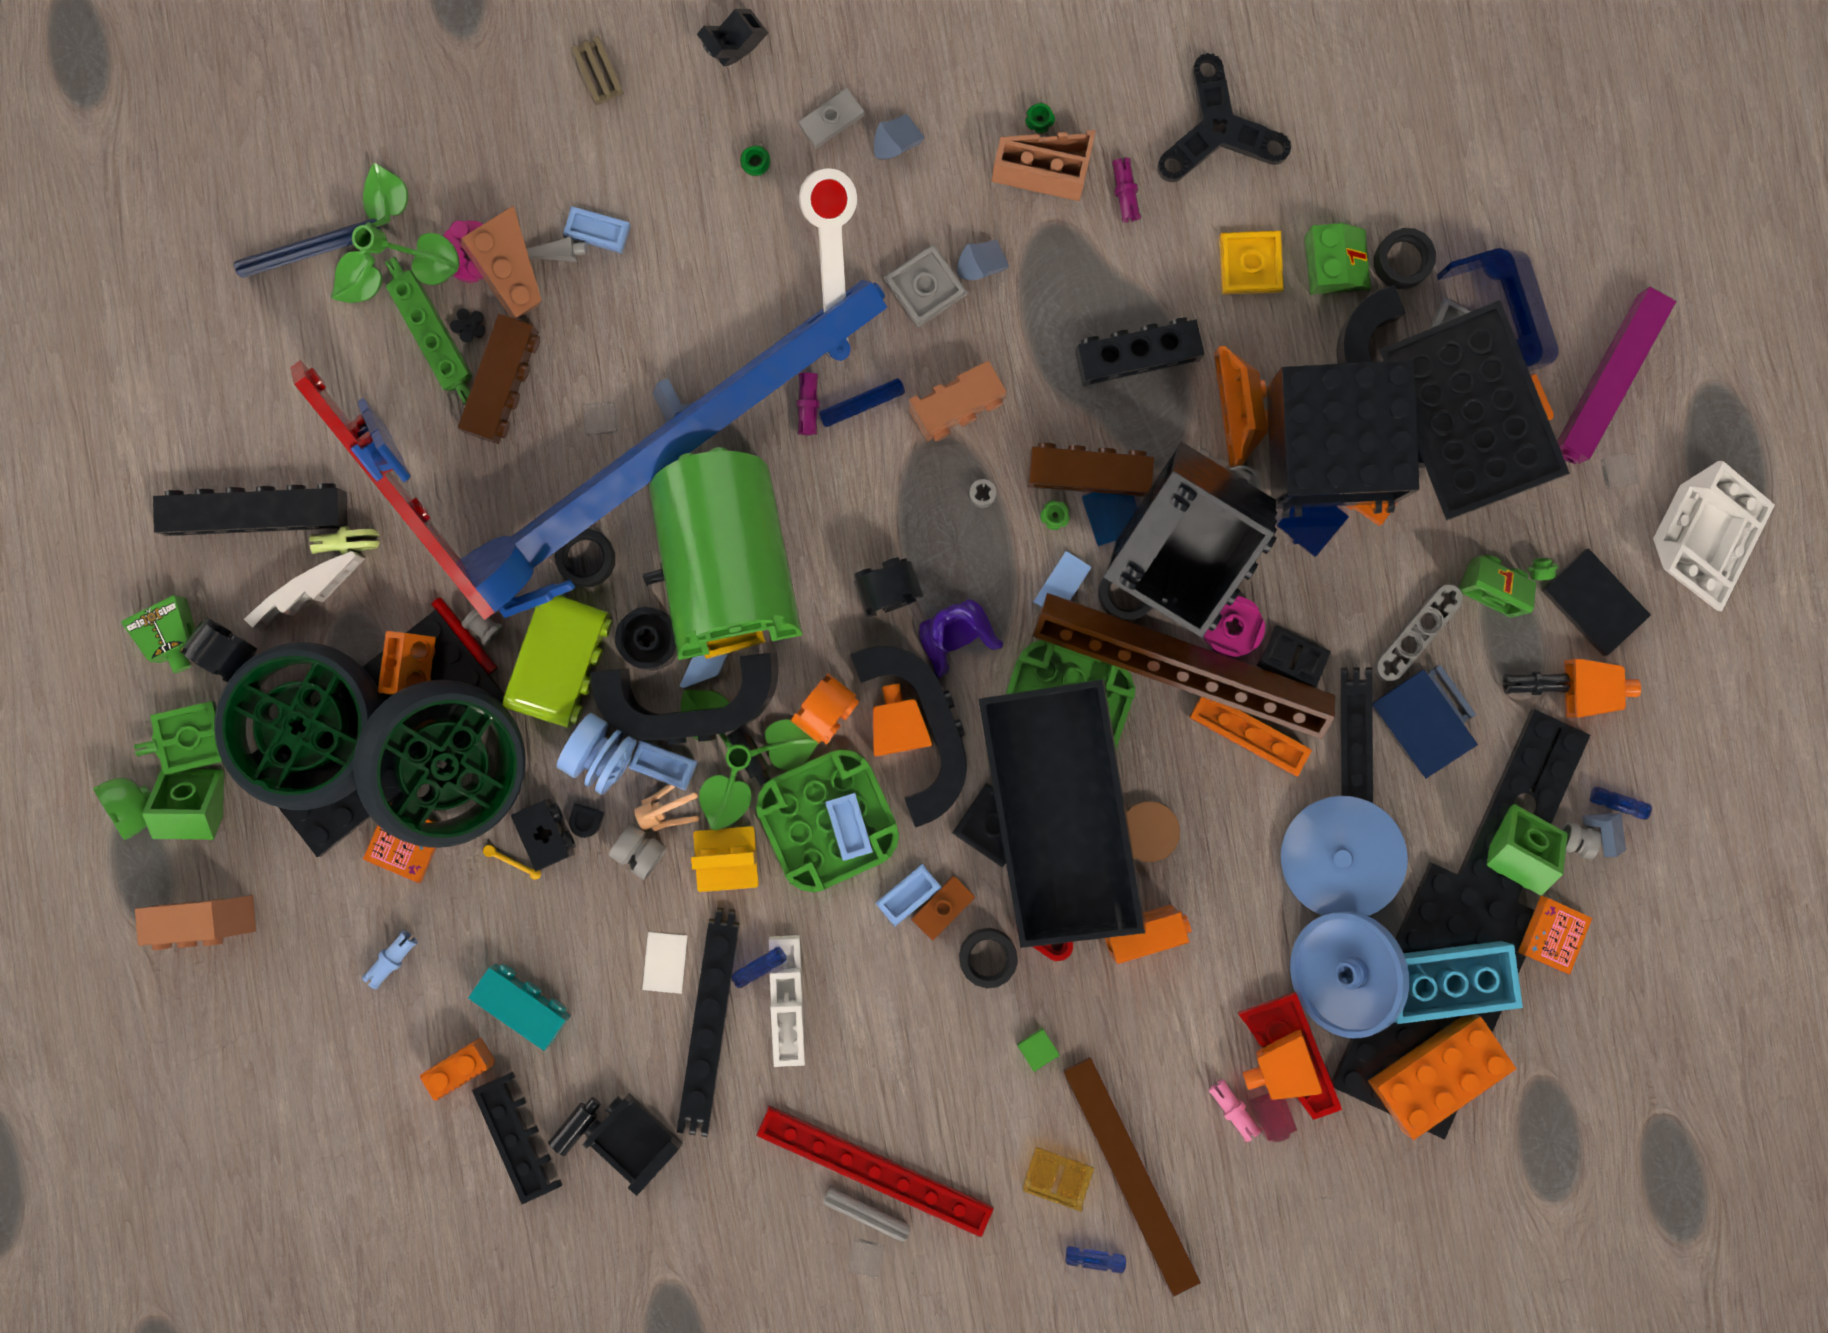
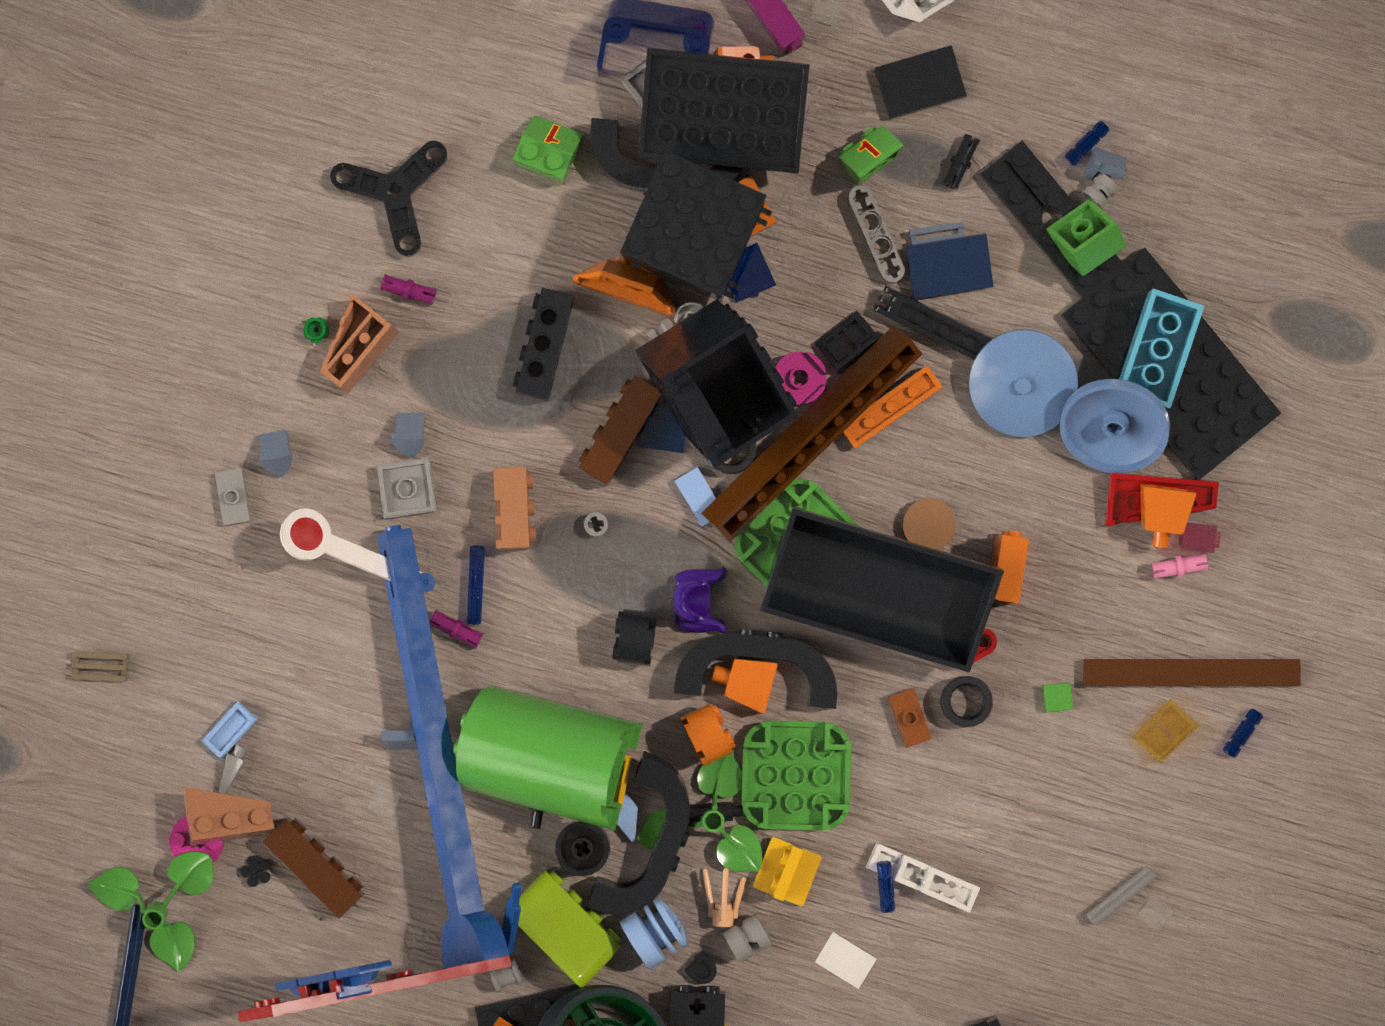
camera: 55 degrees left, 0 degrees up
bright green plate [385,257,473,405] -> none
red bar [431,597,498,675] -> none
black tyre [555,528,615,587] -> none
light blue tile [628,740,698,791] -> none
black hinge [677,907,740,1137] -> none
black brick [697,9,769,67] -> none
green plate [740,145,771,176] -> none
red tile [756,1105,994,1238] -> none
light blue tile [826,793,873,861] -> none
light blue tile [875,864,942,927] -> none
black tile [952,783,1006,868] -> none
bright green plate [1040,500,1070,530] -> none
yellow tile [1219,231,1284,295] -> none
orange brick [1368,1014,1517,1141] -> none
black tyre [1374,228,1436,290] -> none
orange tile [1518,896,1593,975] -> none
bright green plate [1527,558,1558,580] -> none
orange torso [1564,659,1641,718] -> none

